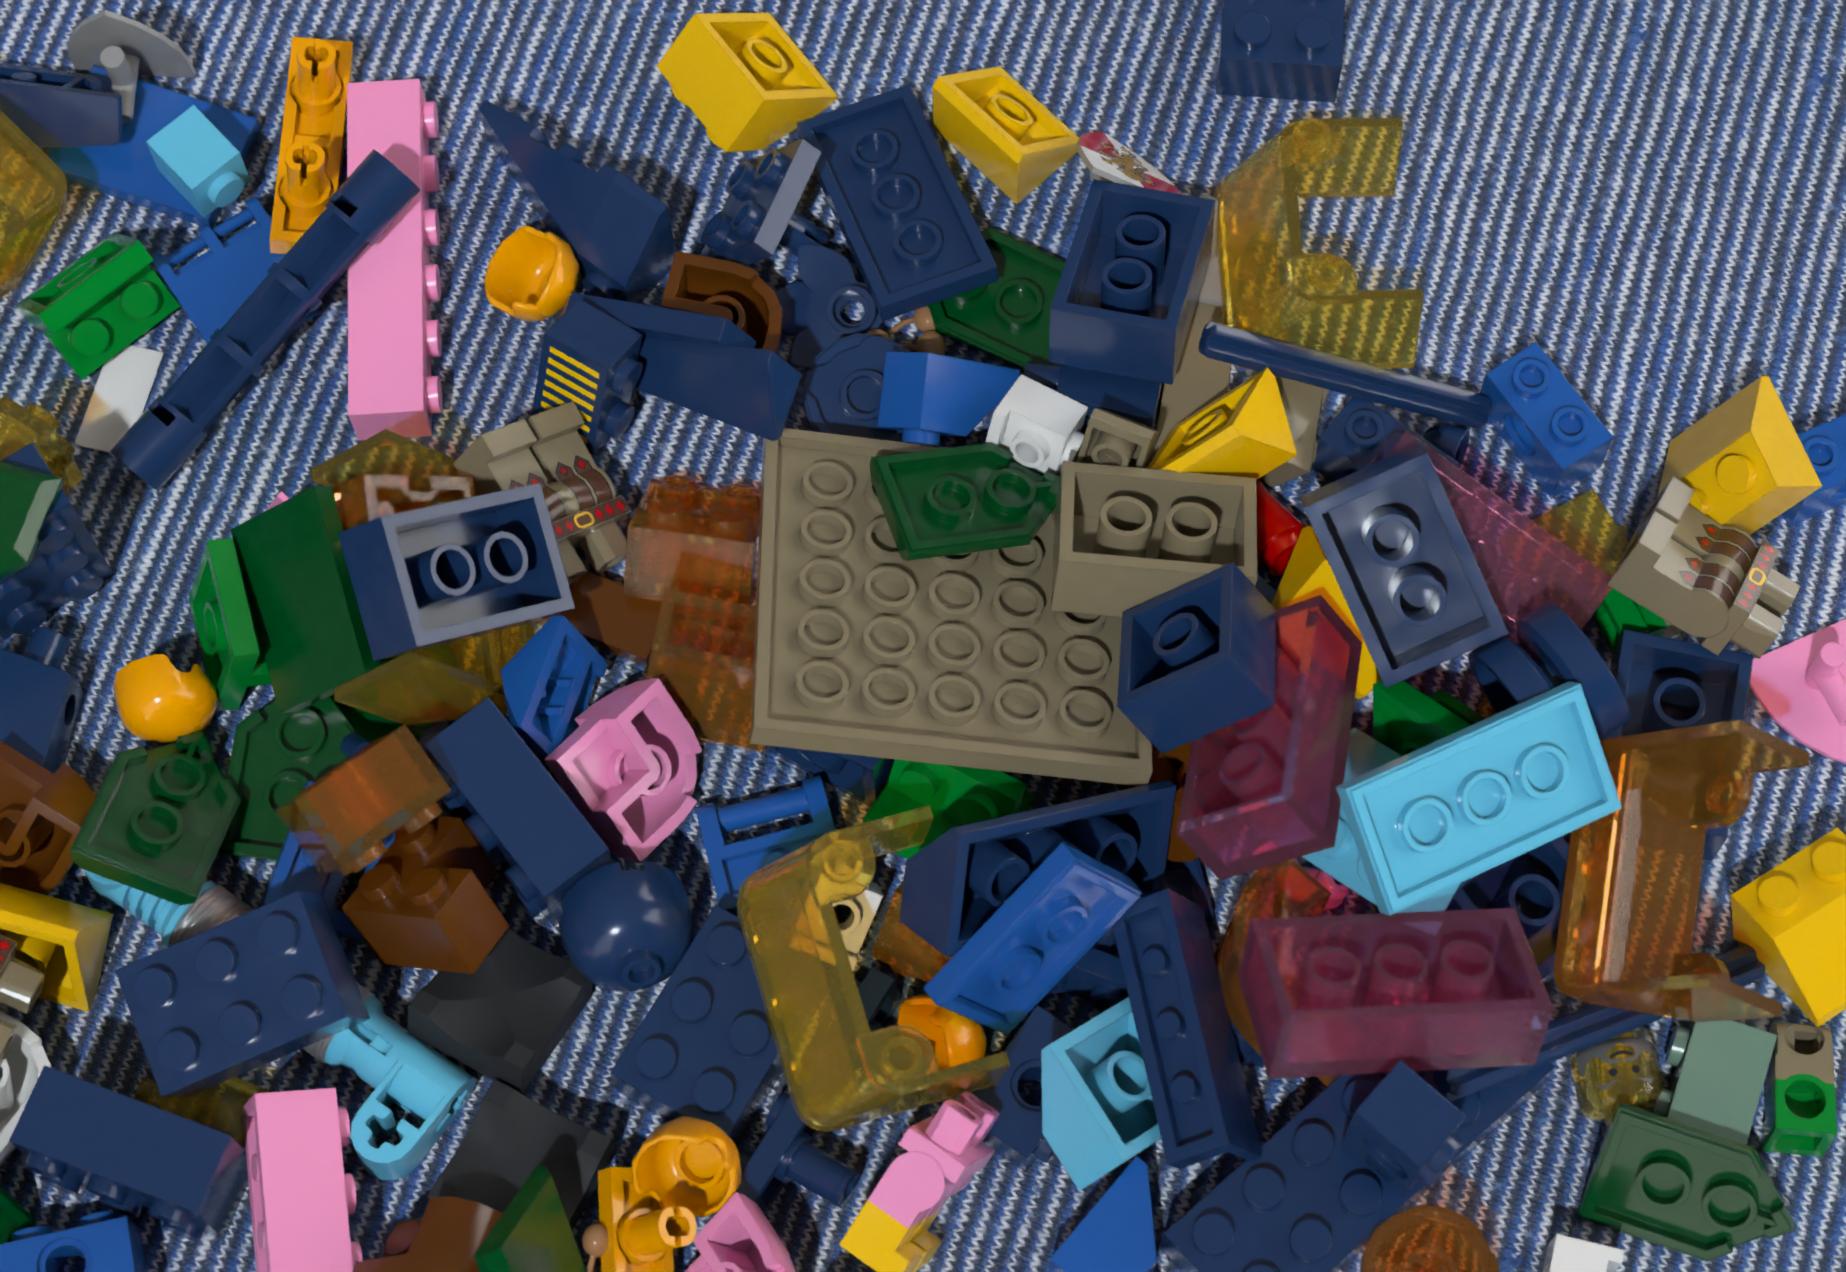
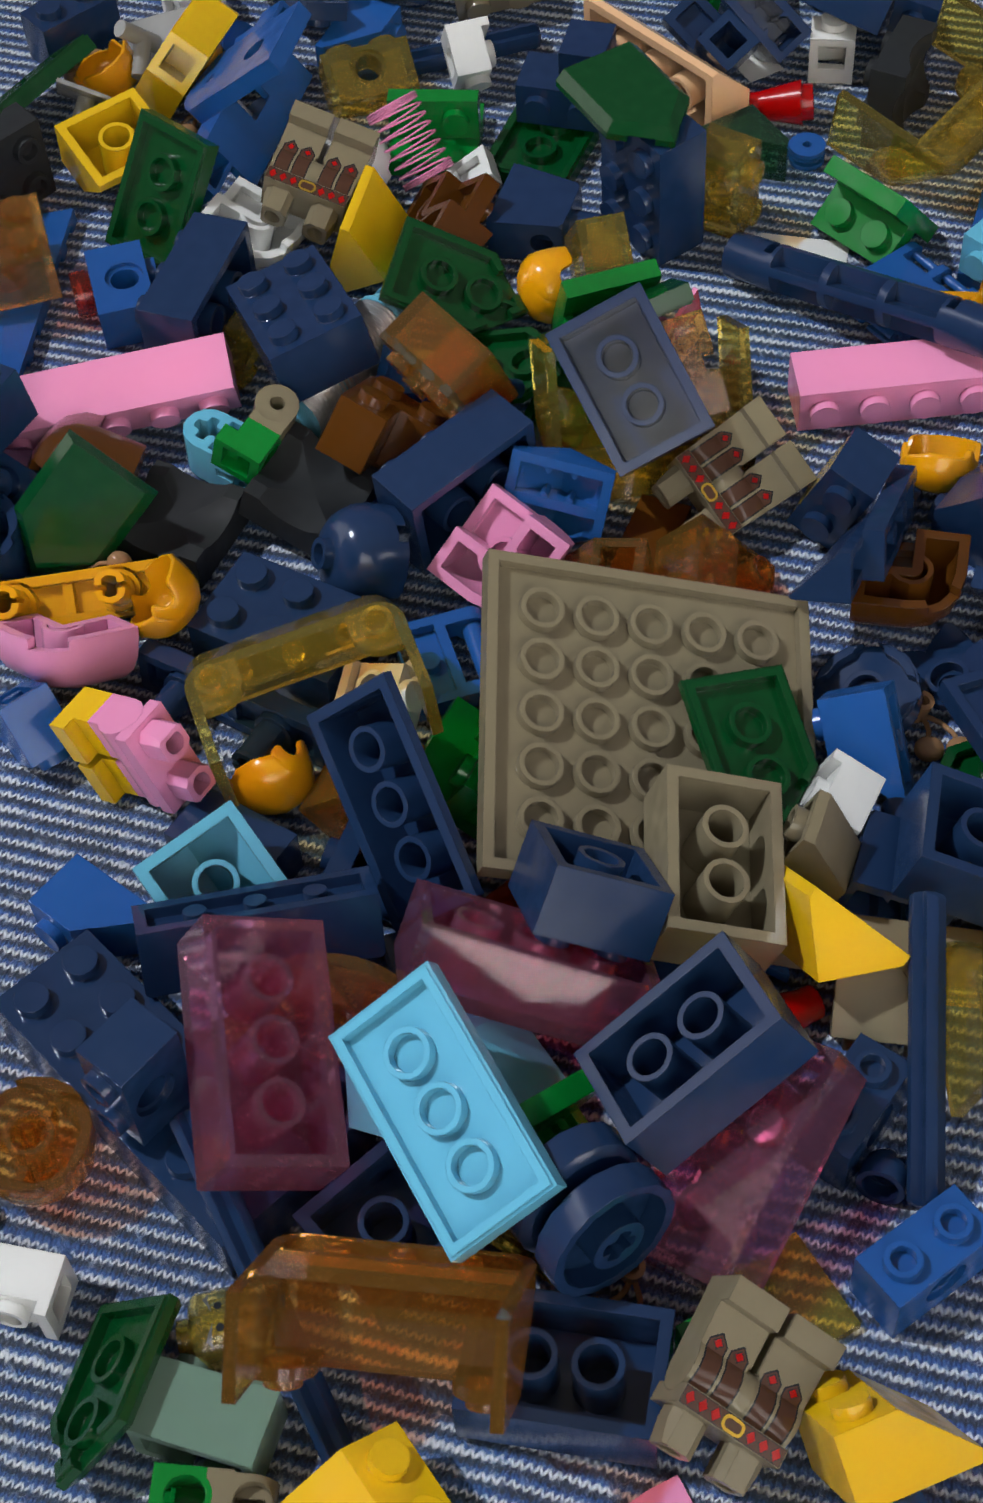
camera: 90 degrees right, 15 degrees down
blue tile [923,842,1142,1034] -> none
none -> green leg [211,384,300,484]
none -> clear yellow brick [564,212,634,279]

